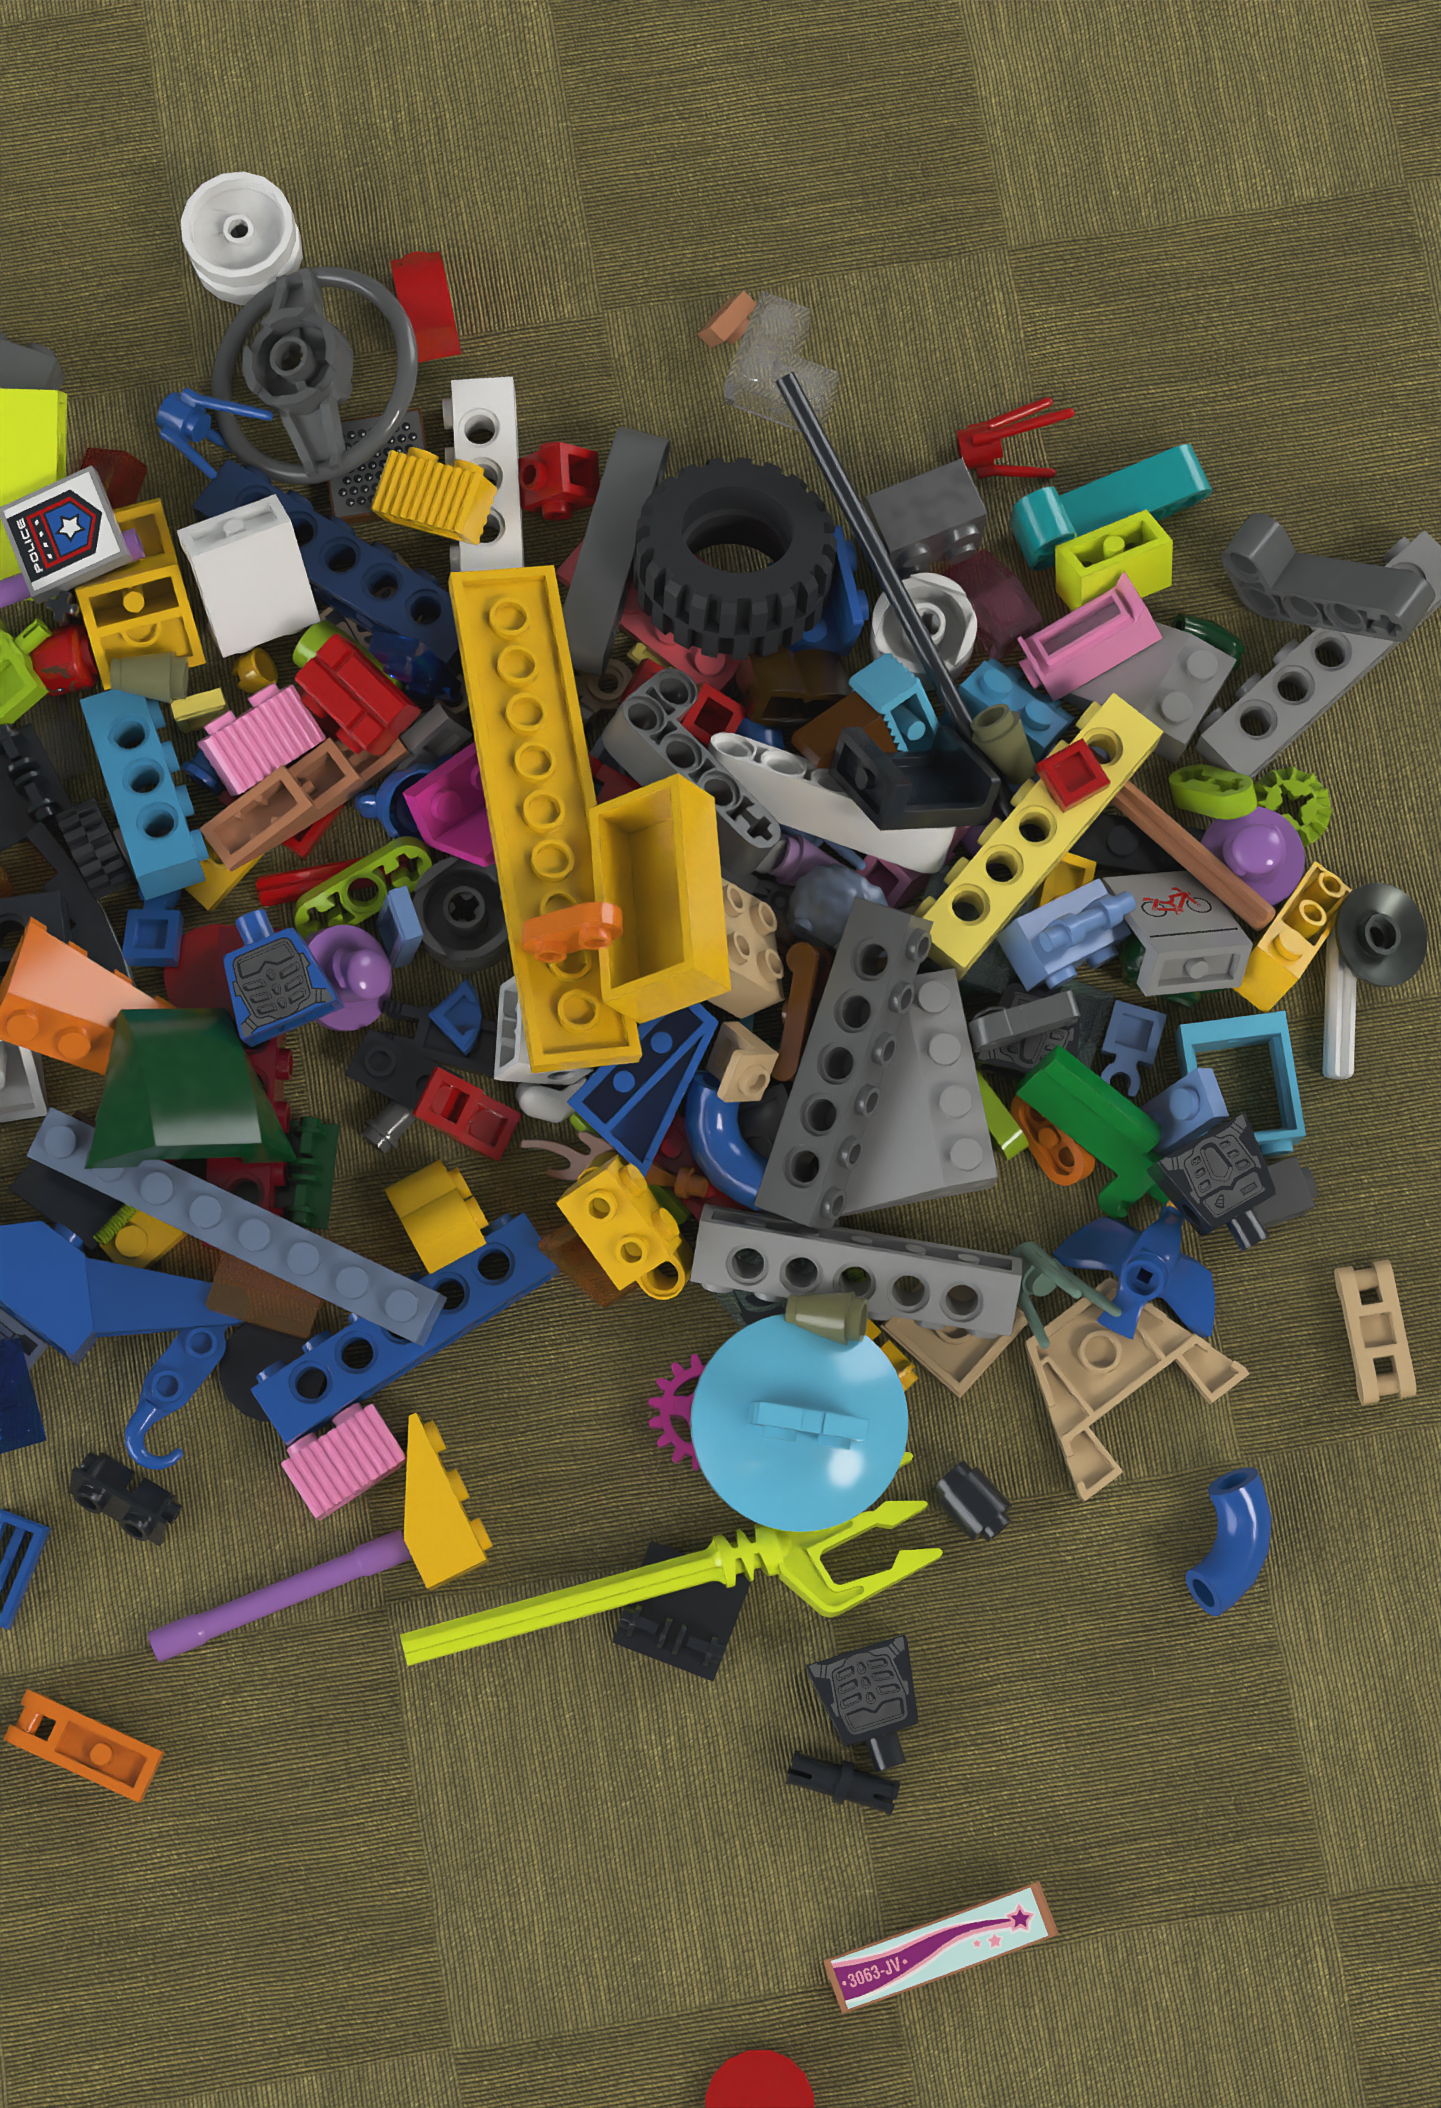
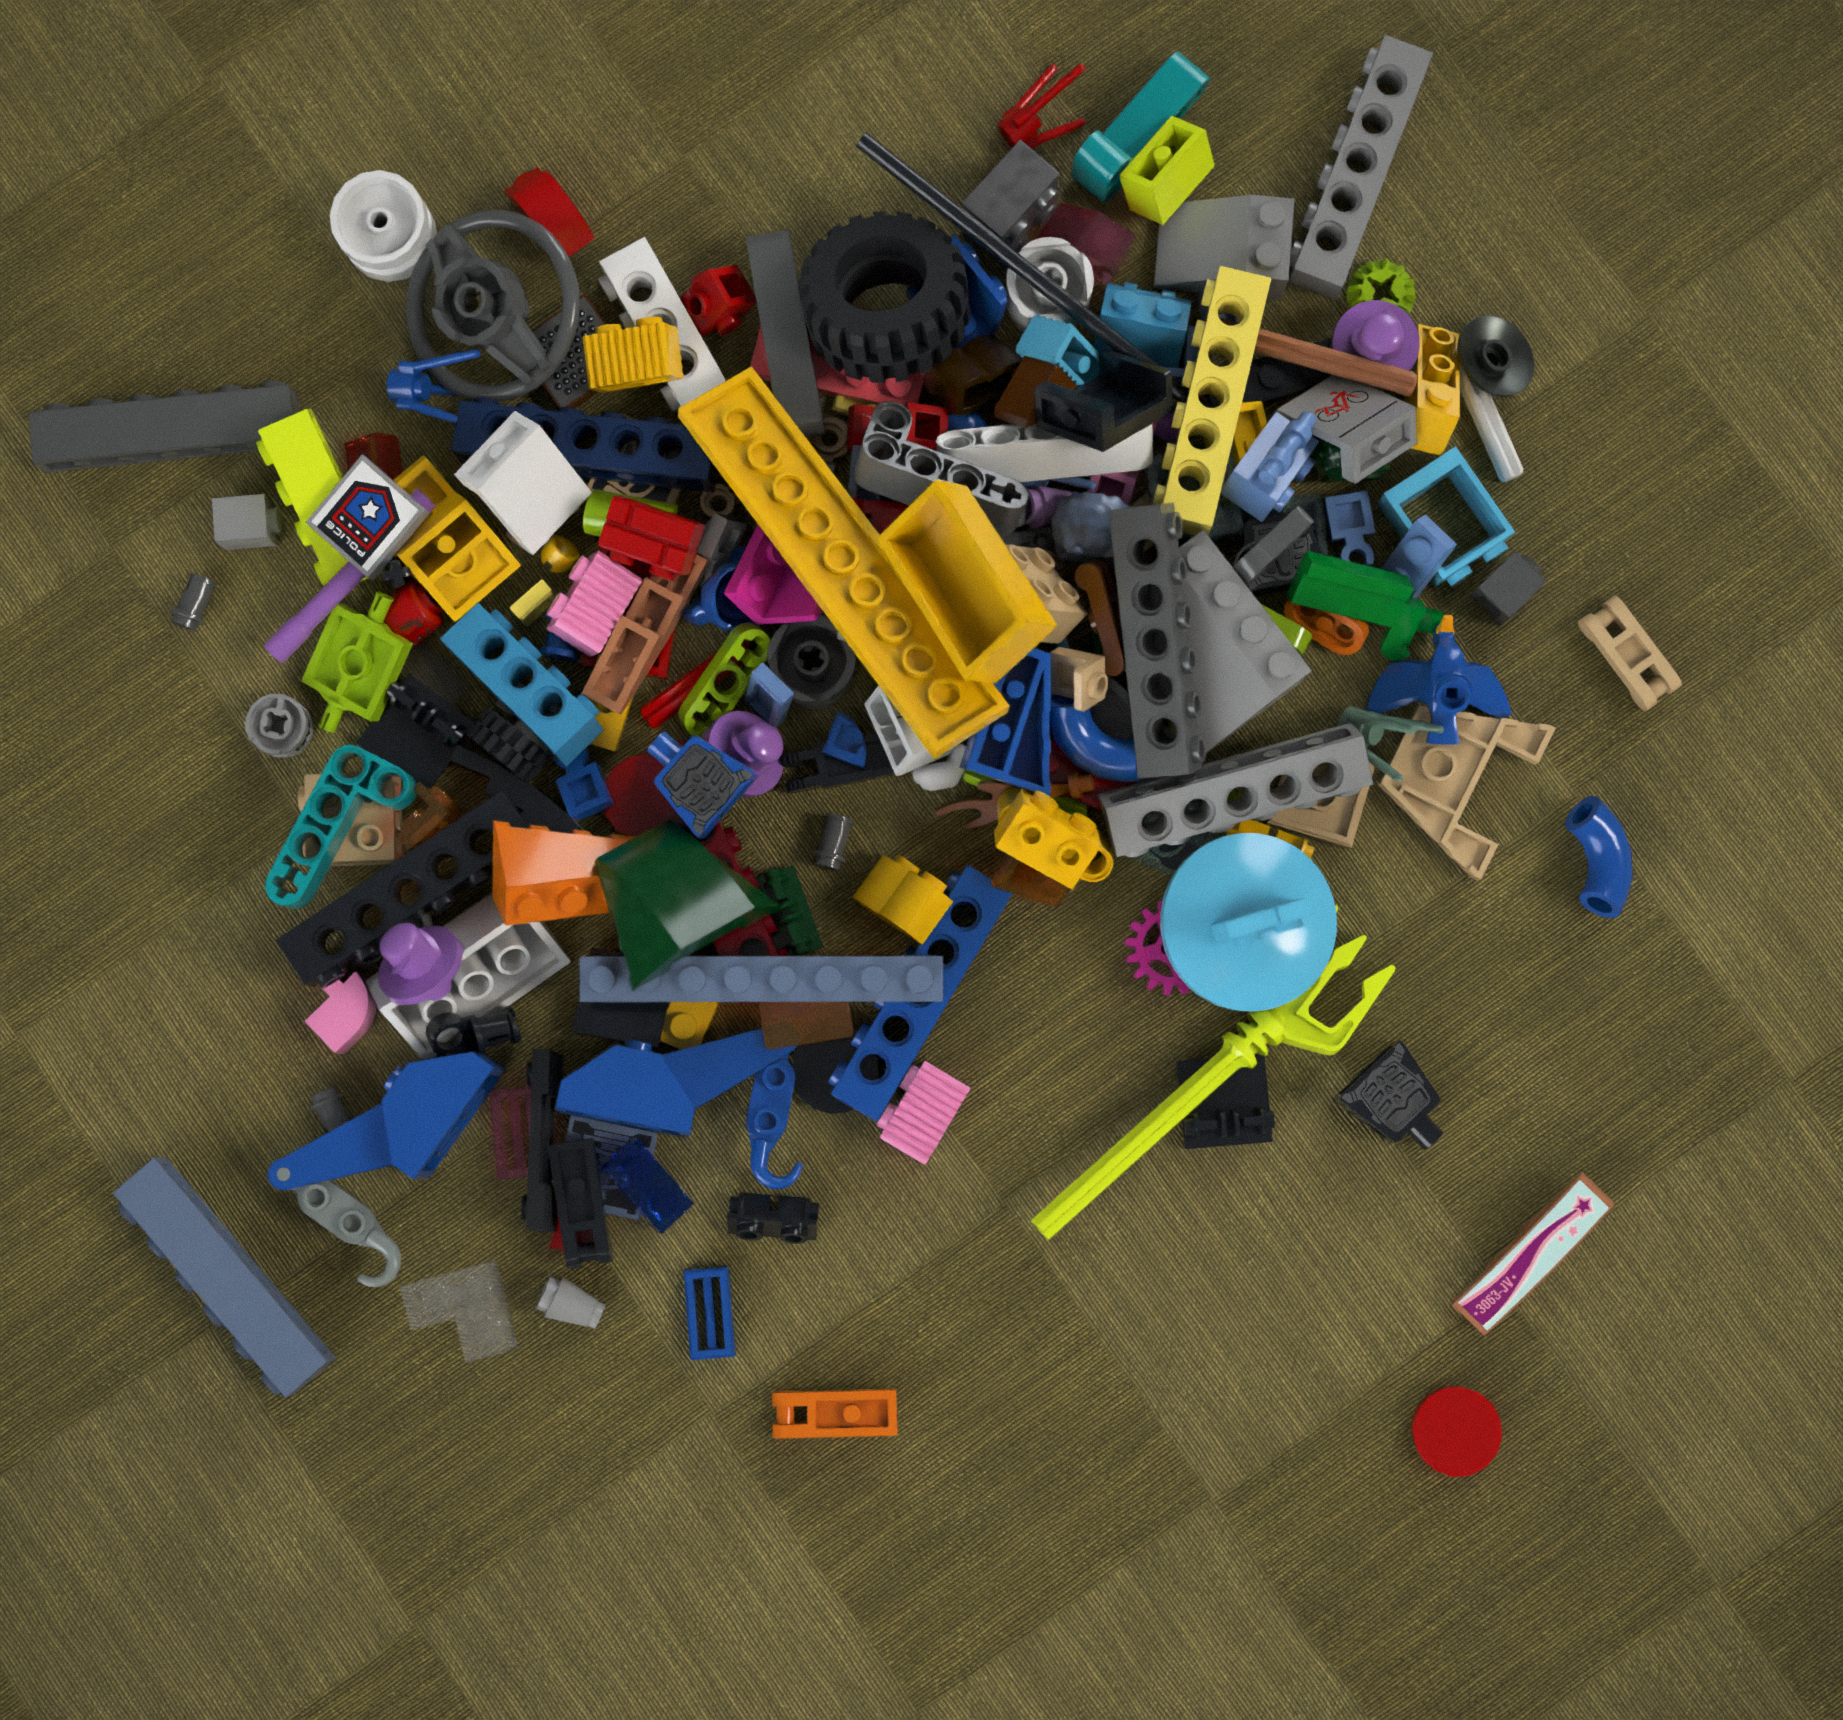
camera: 25 degrees left, 5 degrees up
lime leg [93,1204,138,1245] -> none
olive cone [110,651,189,704] -> none
medium lavender piece [148,1528,413,1662] -> none
black hinge [344,1029,464,1111] -> none
clear blue plate [368,631,462,704] -> none
yellow slope [404,1413,493,1591] -> none
red slope [412,1067,522,1162] -> none
orange plate [522,902,623,963] -> none
nougat plate [697,290,758,348] -> none
clear brick [724,291,840,432] -> none
olive cone [785,1291,868,1346] -> none
black pin [785,1750,900,1815] -> none
black brick [933,1460,1012,1542] -> none
olive cone [971,704,1037,785] -> none
bright pink window [1017,571,1162,702] -> none
red tile [1035,738,1111,813] -> none
torso [1147,1112,1276,1252] -> none
lime beam [1168,764,1258,820] -> none
dark green arm [1172,614,1245,671] -> none
dark grey beam [1221,513,1436,642] -> none

